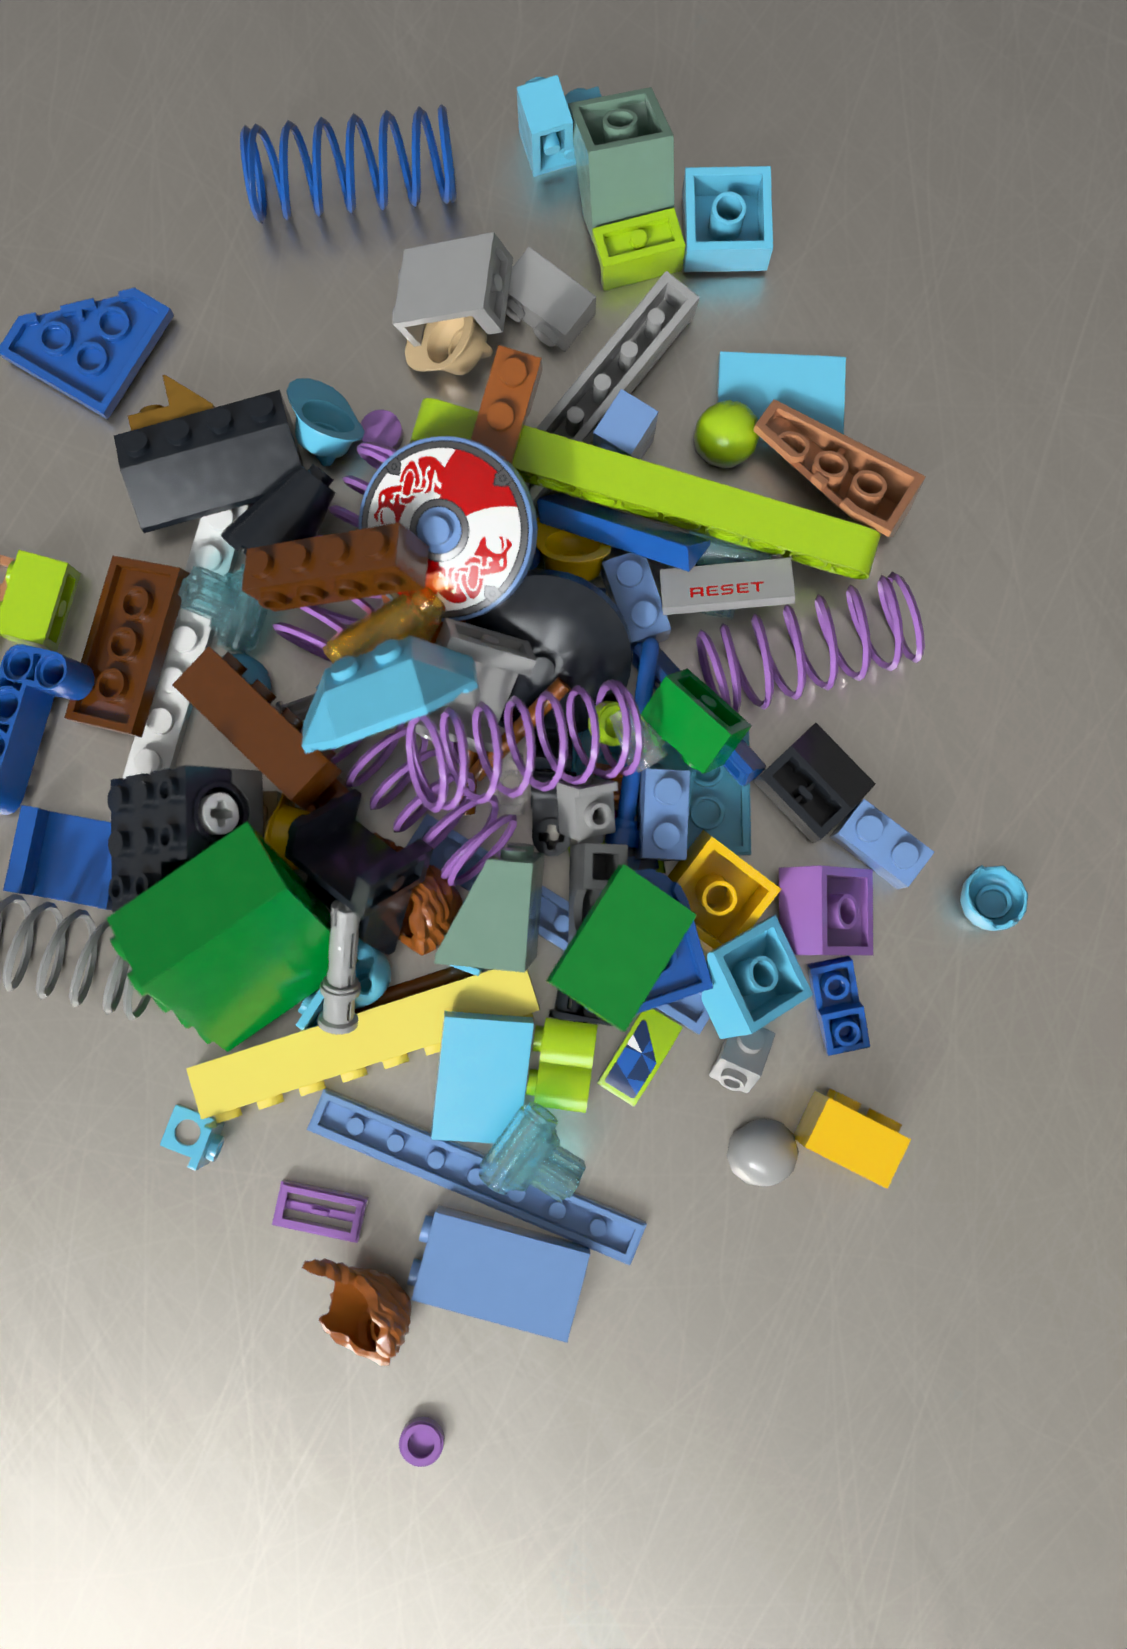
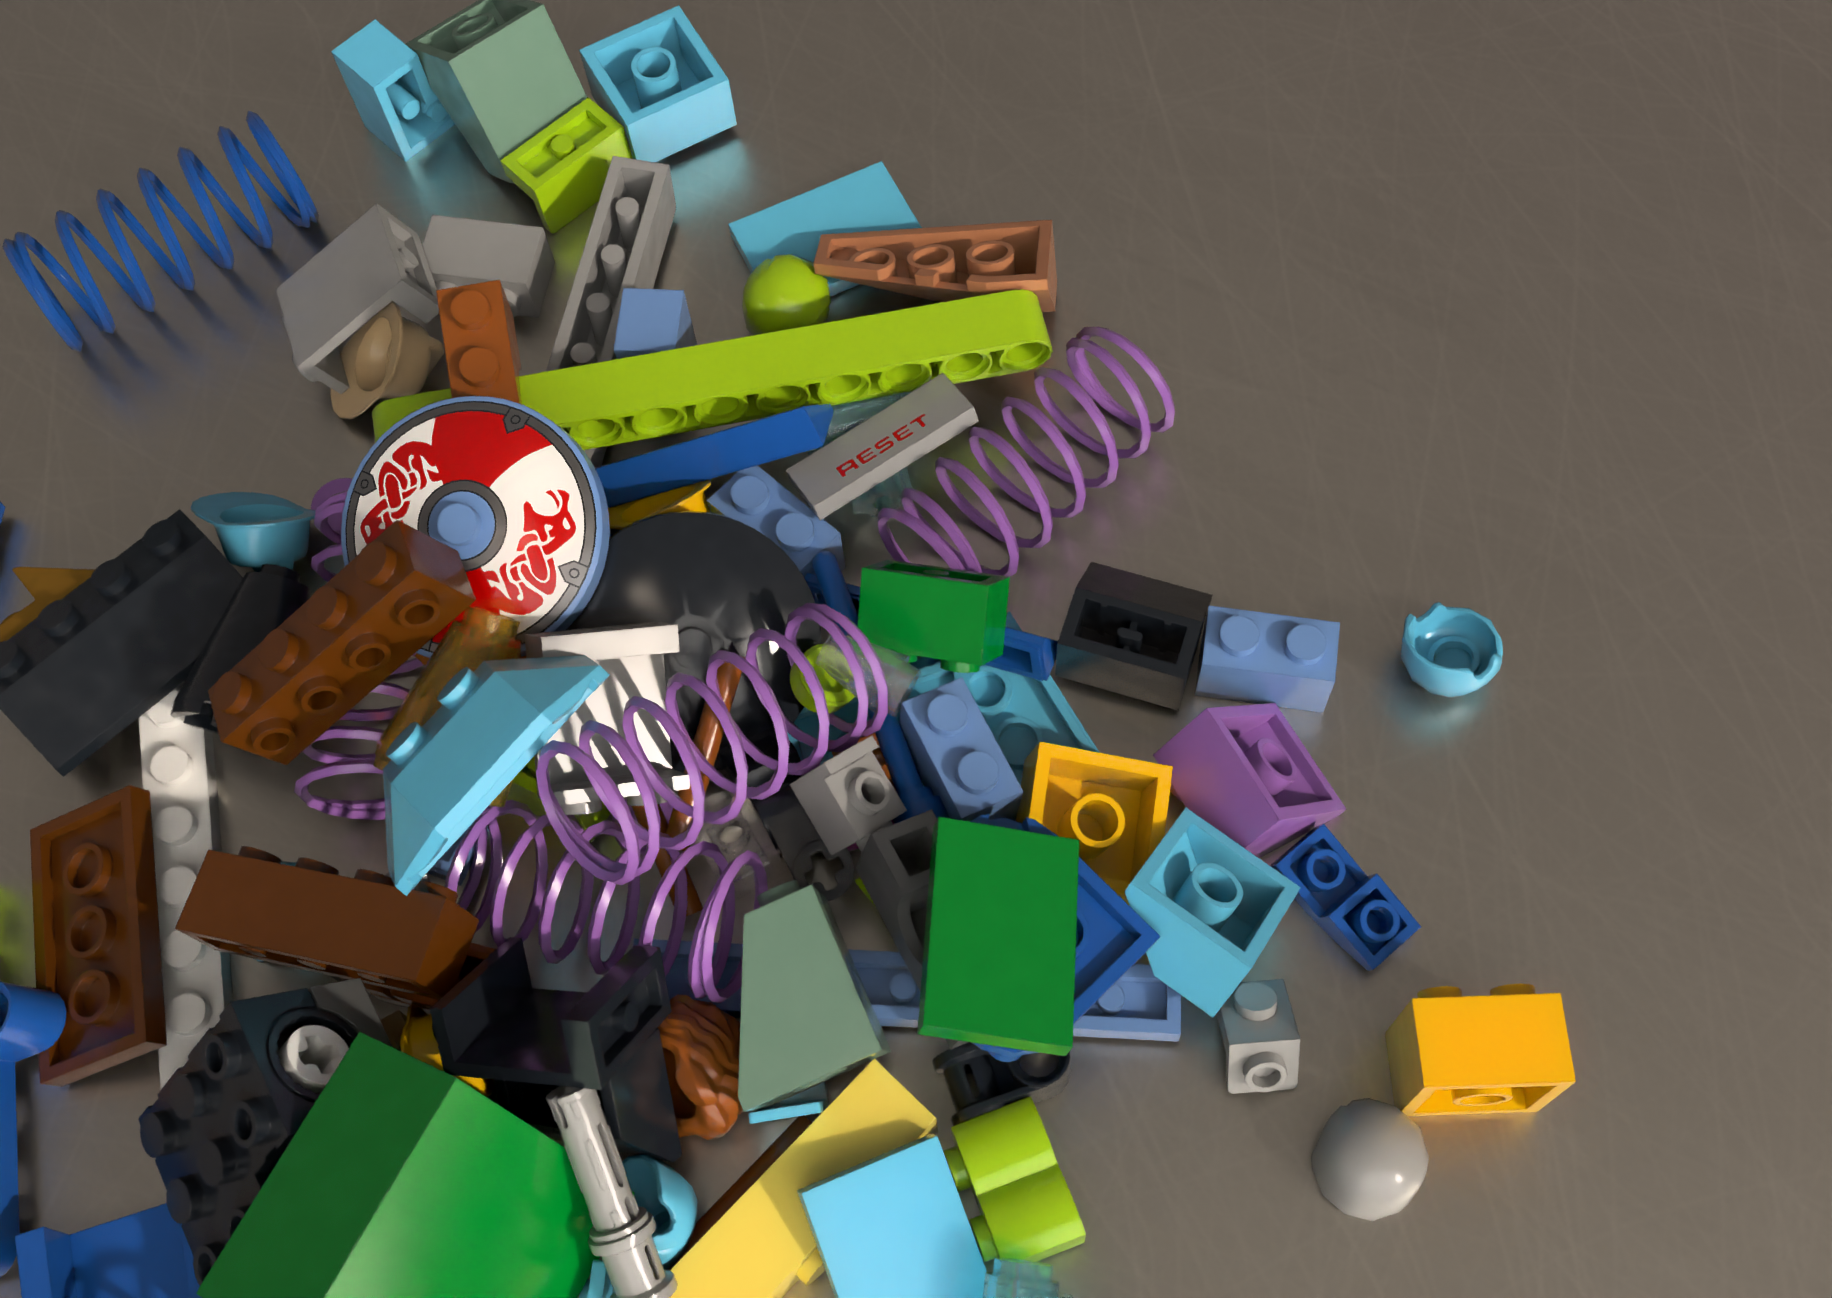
camera: 25 degrees left, 20 degrees down
clear light blue piece [178,564,268,656] -> none
slope [597,1009,683,1107] -> none

